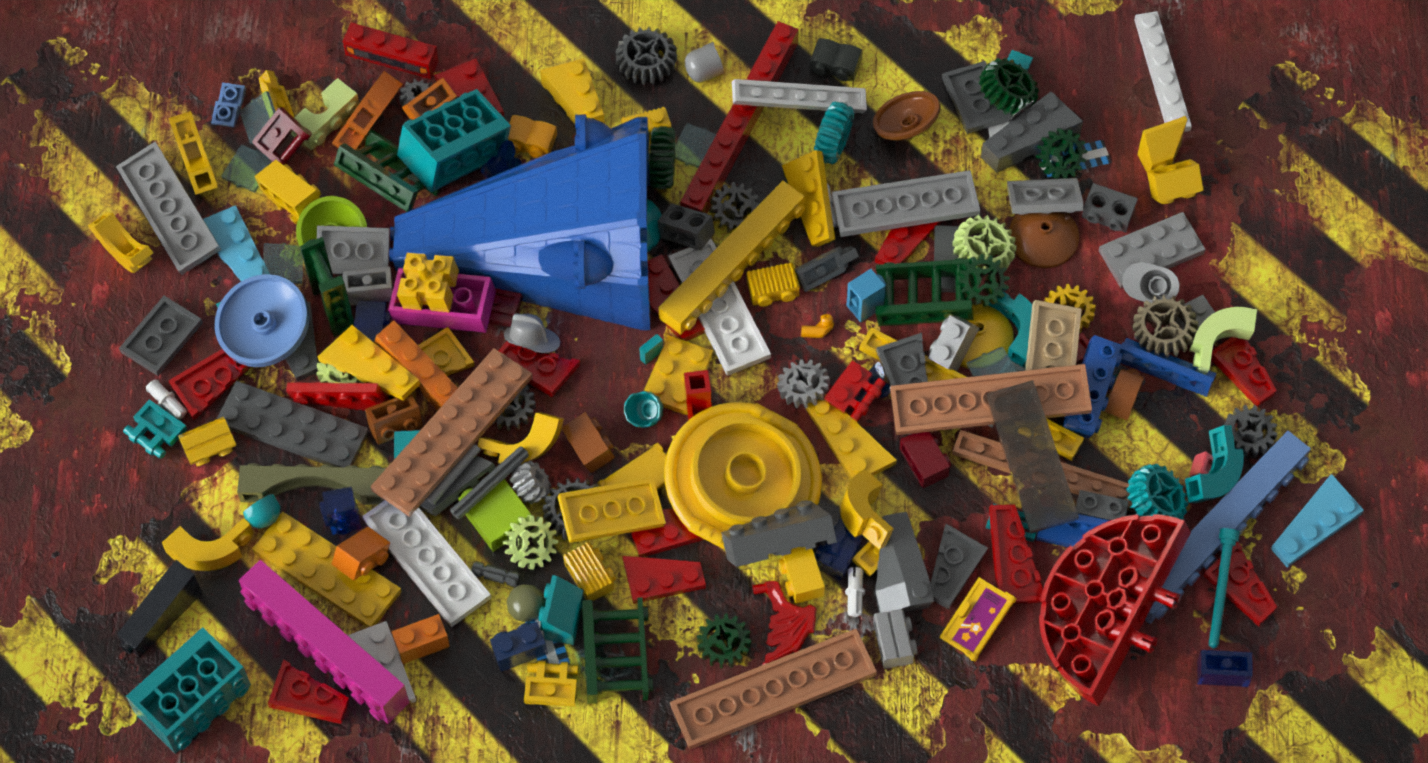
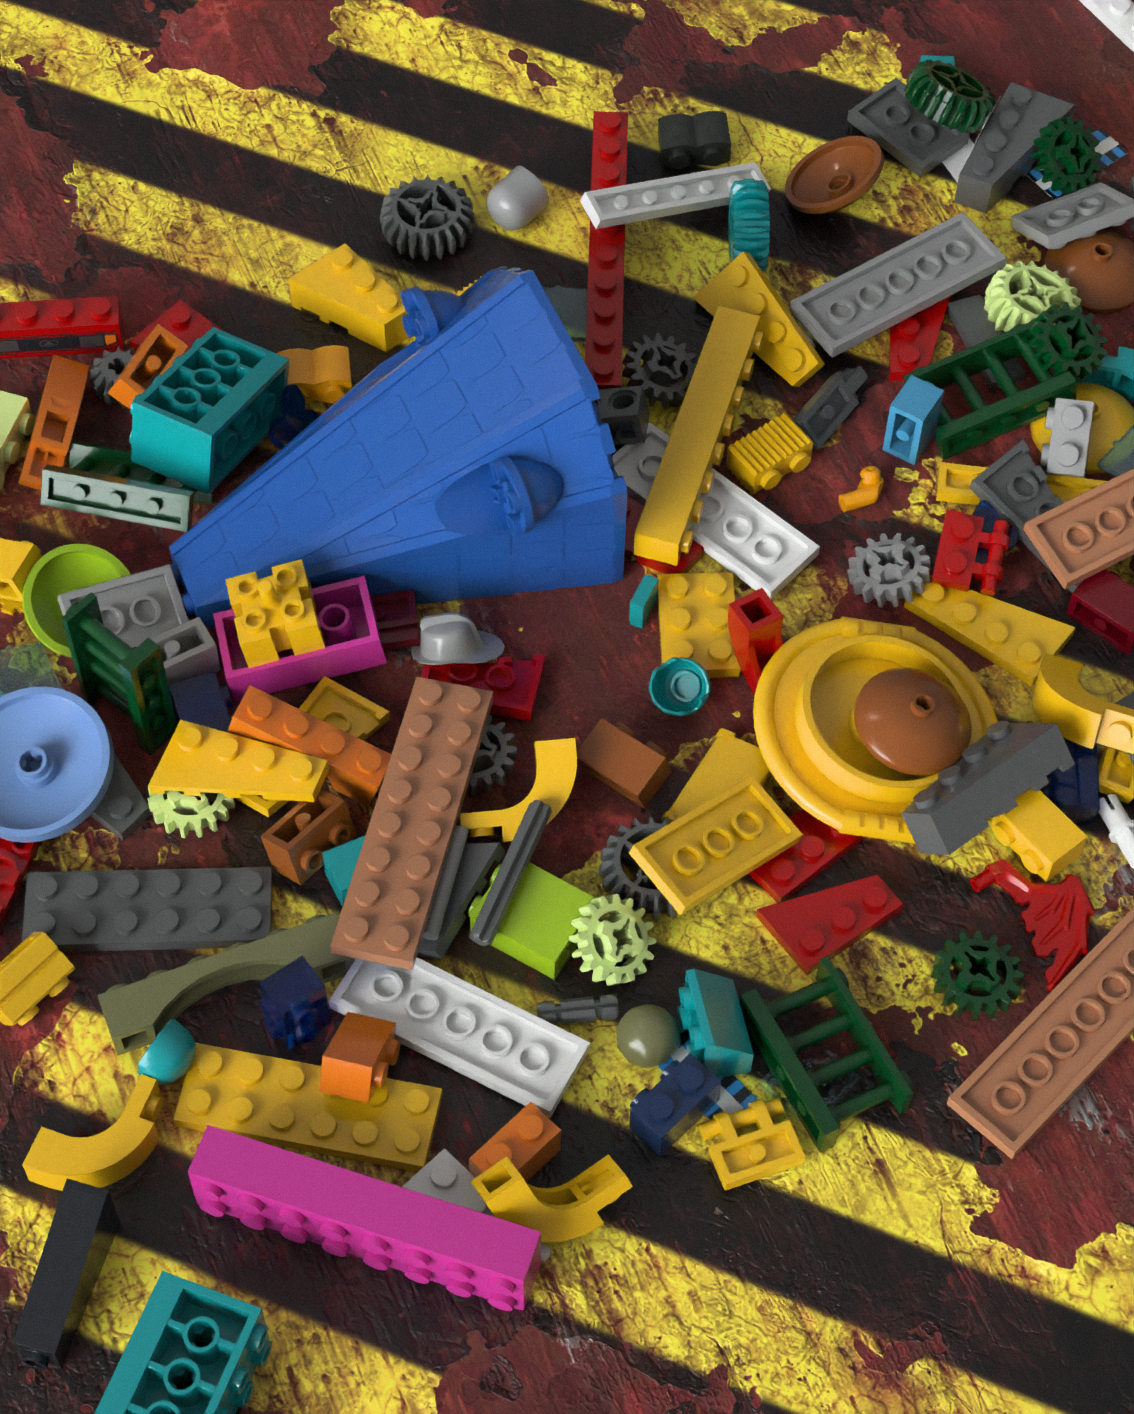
camera: 25 degrees left, 5 degrees down
red wing [268,659,349,724] -> none
red wing [286,383,390,411] -> none
light grey gear [510,461,551,504] -> none
yellow brick [563,542,616,601] -> none
none -> yellow arch [470,1154,633,1243]
none -> dark orange dish [854,668,972,776]

